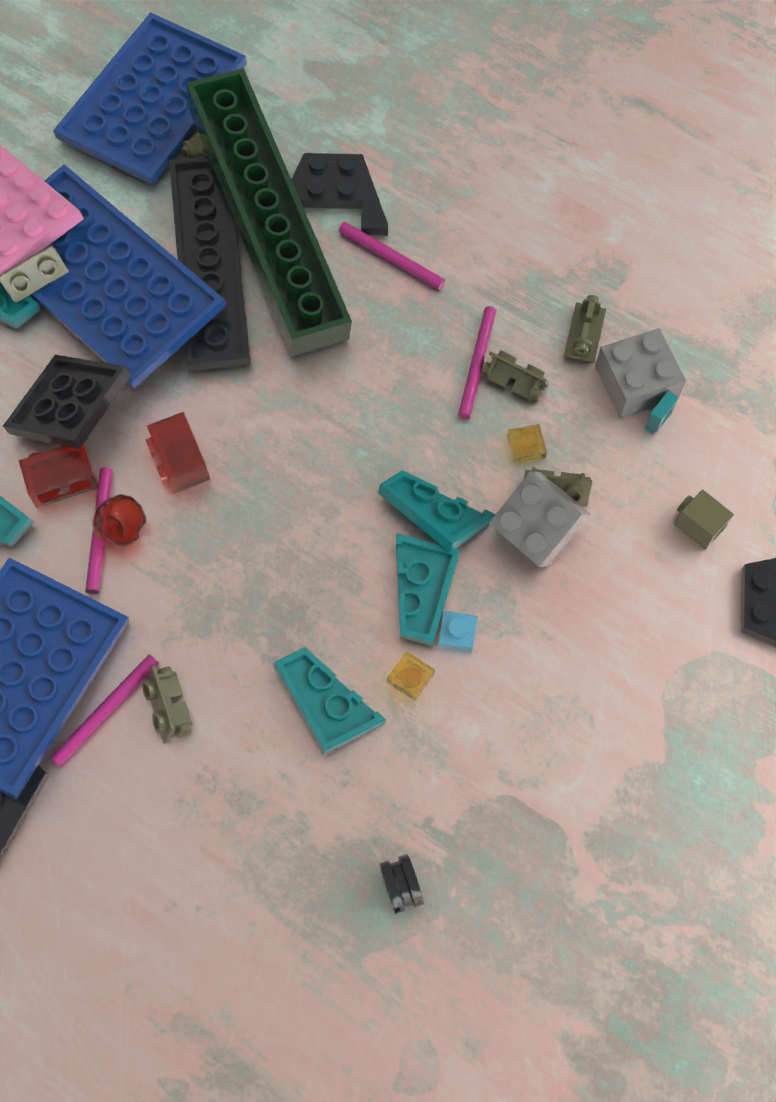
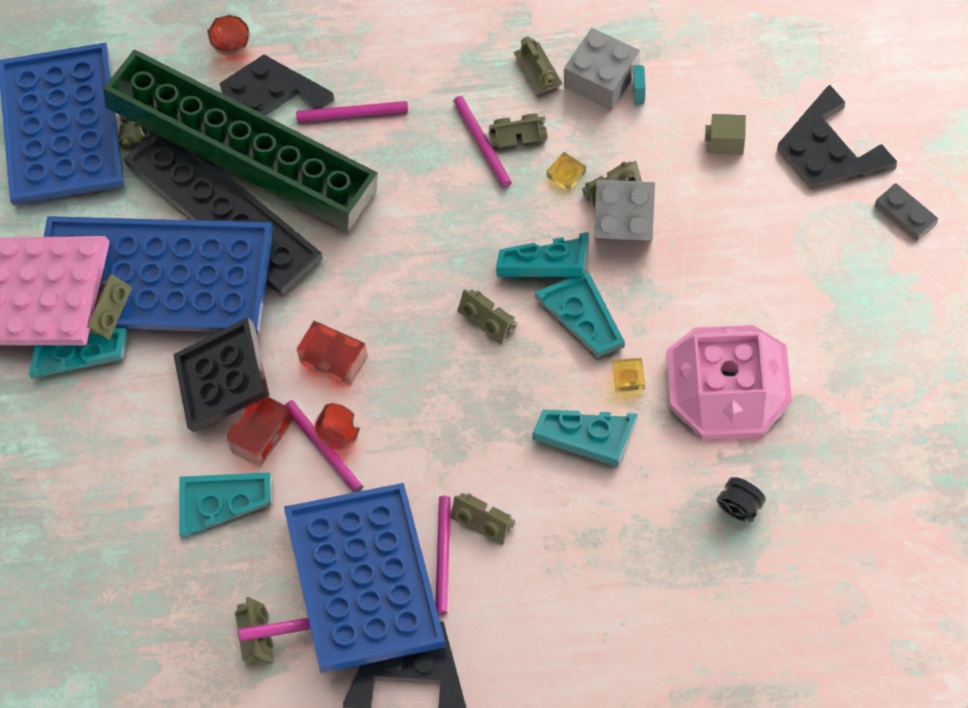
camera: 35 degrees left, 5 degrees down
medium azure plate [438,610,478,652] -> none
none -> clear red hair [207,15,250,57]
none -> olive hinge [457,289,517,344]
none -> bright pink piece [666,325,792,440]

